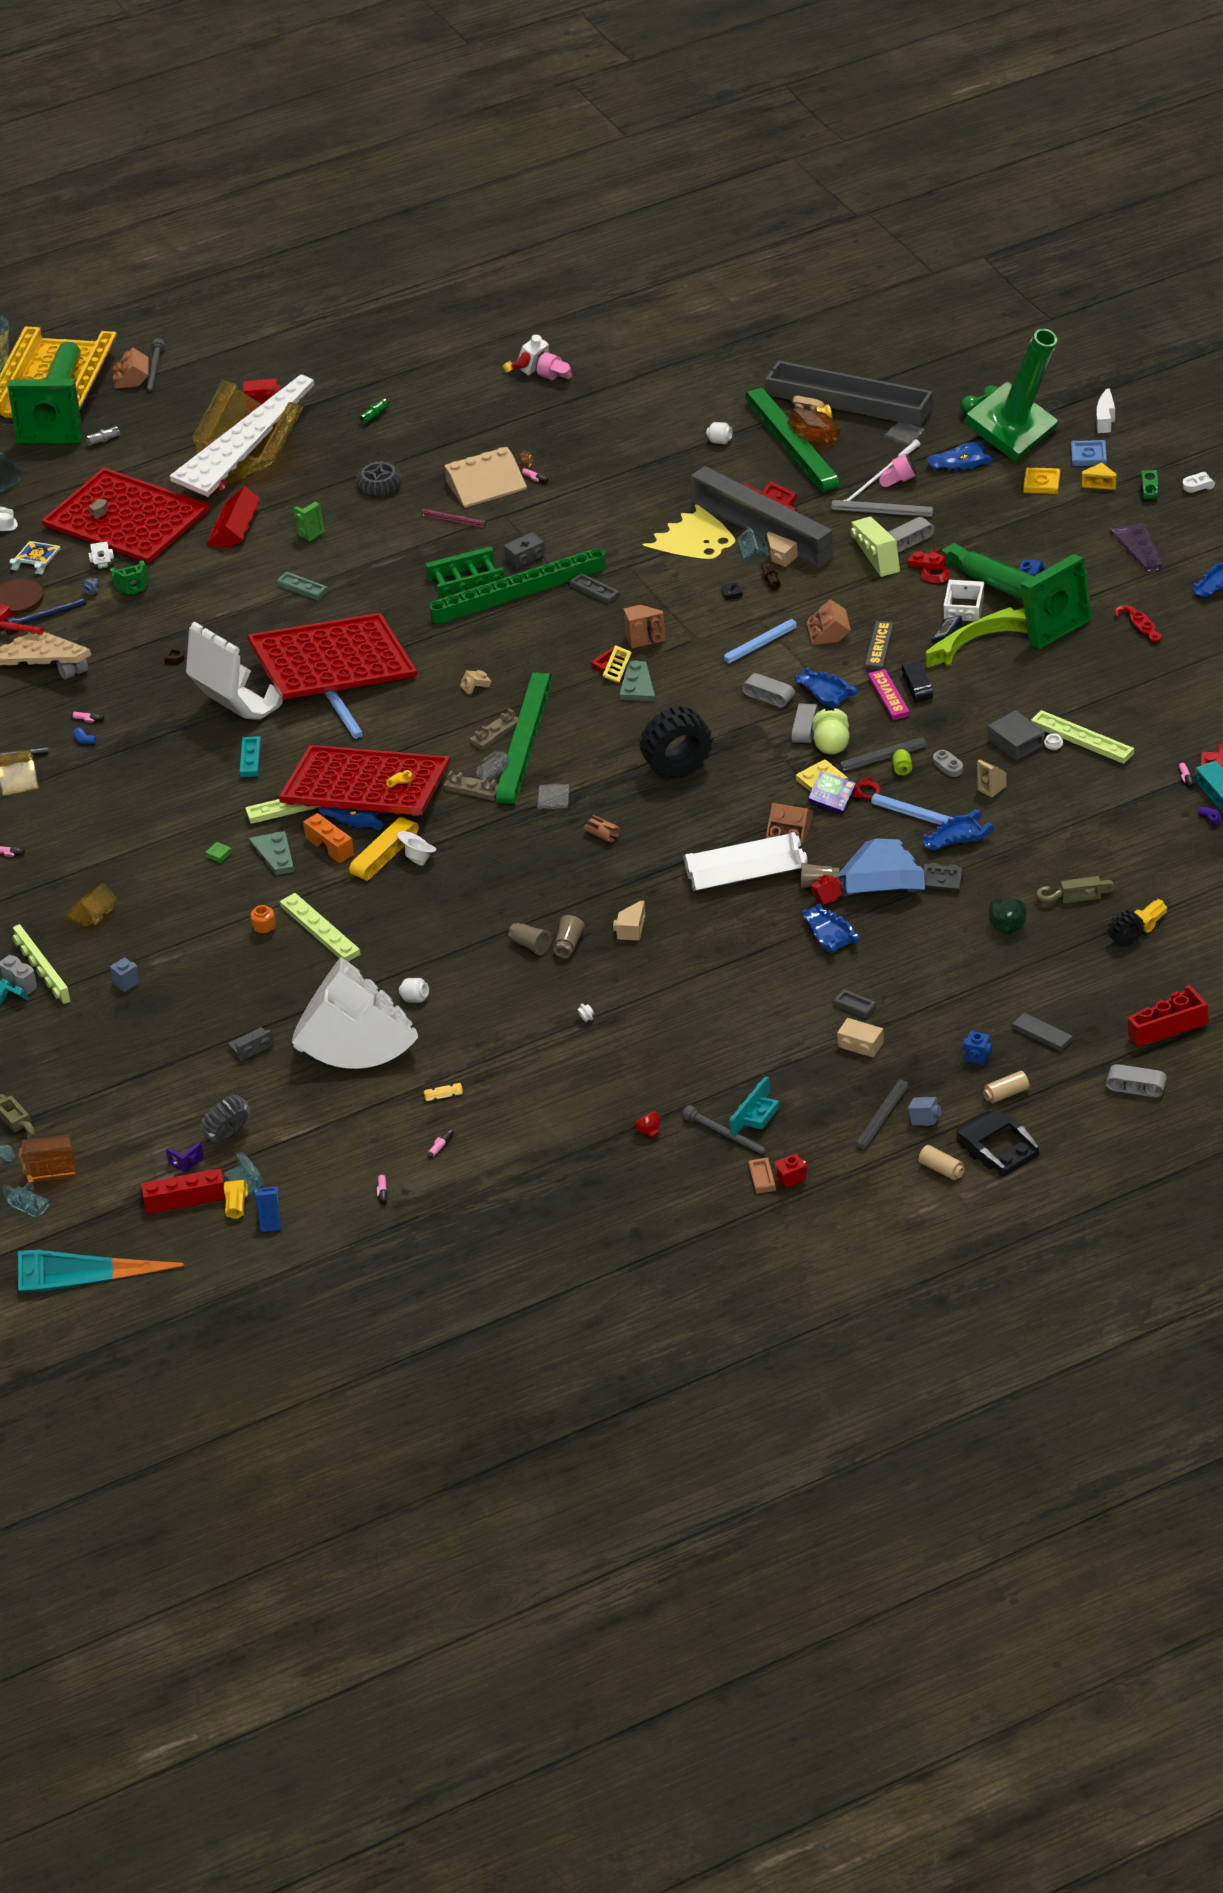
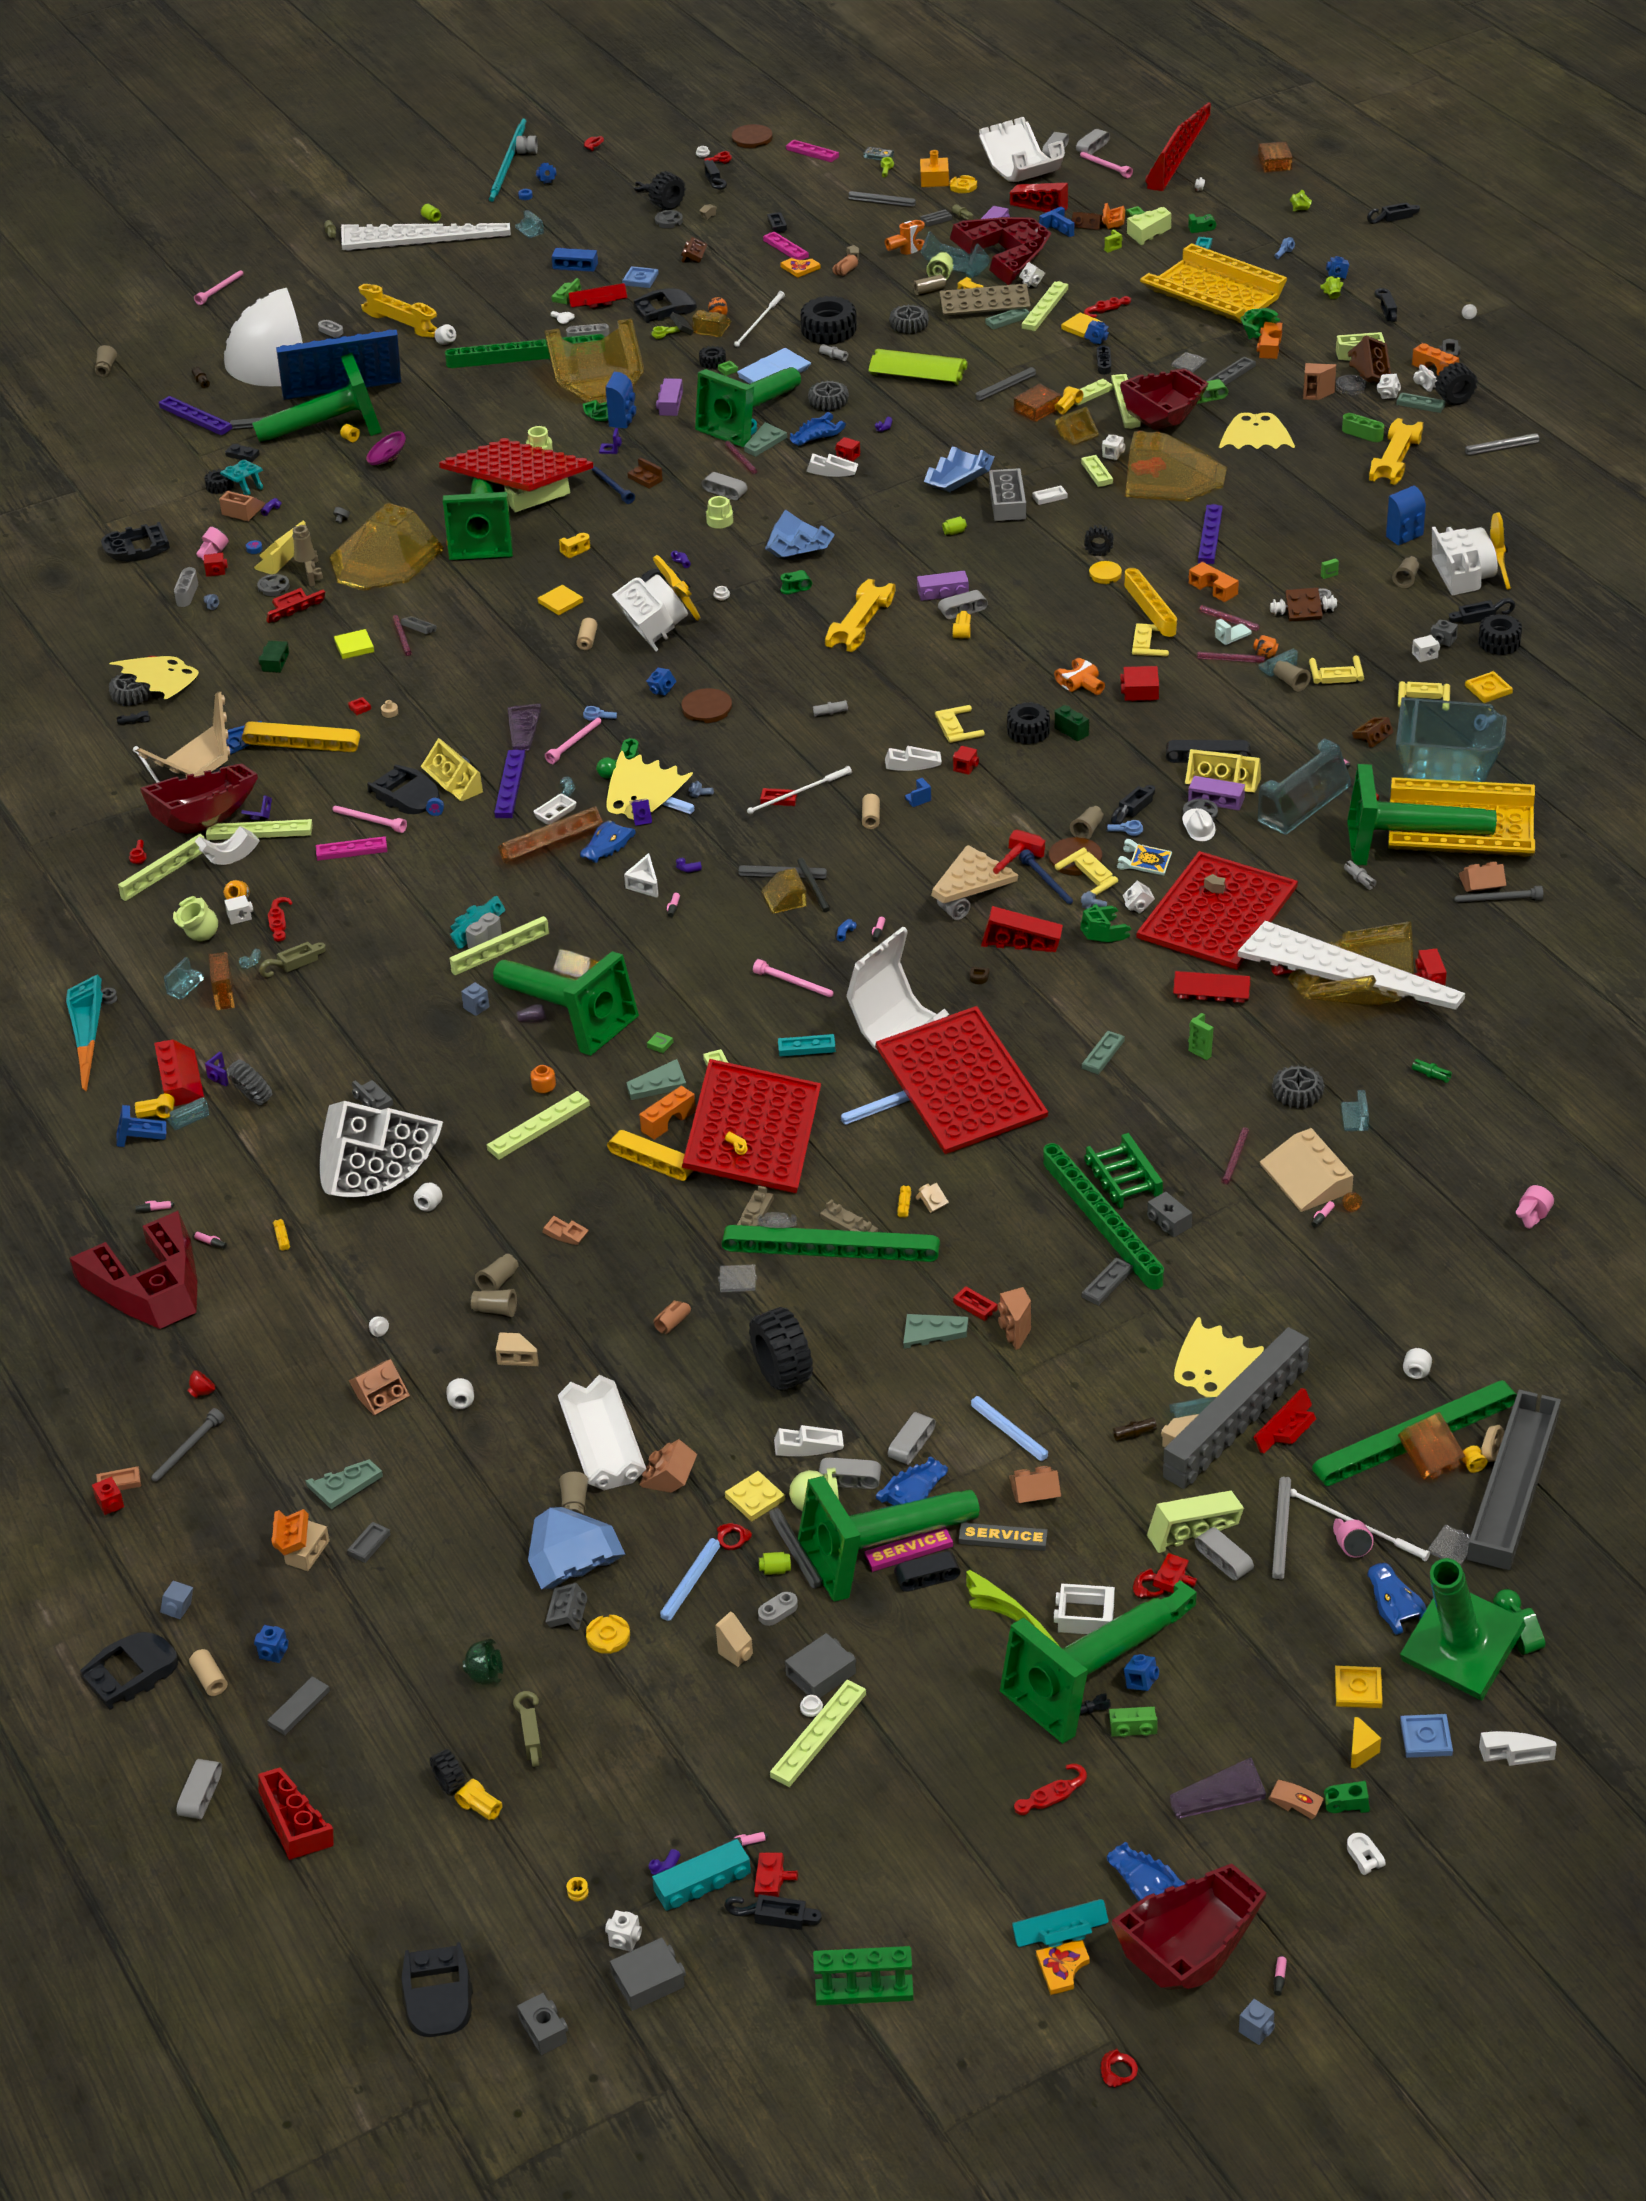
camera: 85 degrees right, 0 degrees up
white piece [397,831,436,865] -> none
white torso [502,335,550,376] -> none
light yellow slope [602,645,632,684] -> none
black tile [721,582,743,600] -> none
teal bracket [729,1076,780,1136] -> none
blue animal [802,903,860,954] -> none
tile [808,771,856,814] -> none
red brick [809,875,843,905] -> none
dark grey axle [856,1079,908,1150] -> none
tan brick [919,1145,964,1180] -> none
blue animal [923,809,994,851] -> none
slope [931,615,962,643] -> none
none -> dark red piece [69,1211,198,1329]
none -> orange bracket [271,1509,309,1556]
none -> sand green wing [305,1459,383,1509]
none -> nougat slope [349,1359,410,1415]
none -> white head [446,1378,474,1409]
none -> green piece [493,951,639,1056]
none -> clear purple cone [517,1004,545,1022]
none -> nougat slope [542,1216,589,1245]
none -> yellow tile [586,1615,630,1654]
none -> bright pink piece [753,959,834,997]
none -> white slope [774,1425,844,1456]
none -> green piece [798,1476,980,1602]
none -> yellow axle [897,1185,911,1218]
none -> red wedge [981,906,1063,952]
none -> light yellow plate [1055,847,1118,896]
none -> nougat slope [1268,1780,1324,1819]
none -> clear light blue panel [1341,1090,1369,1131]

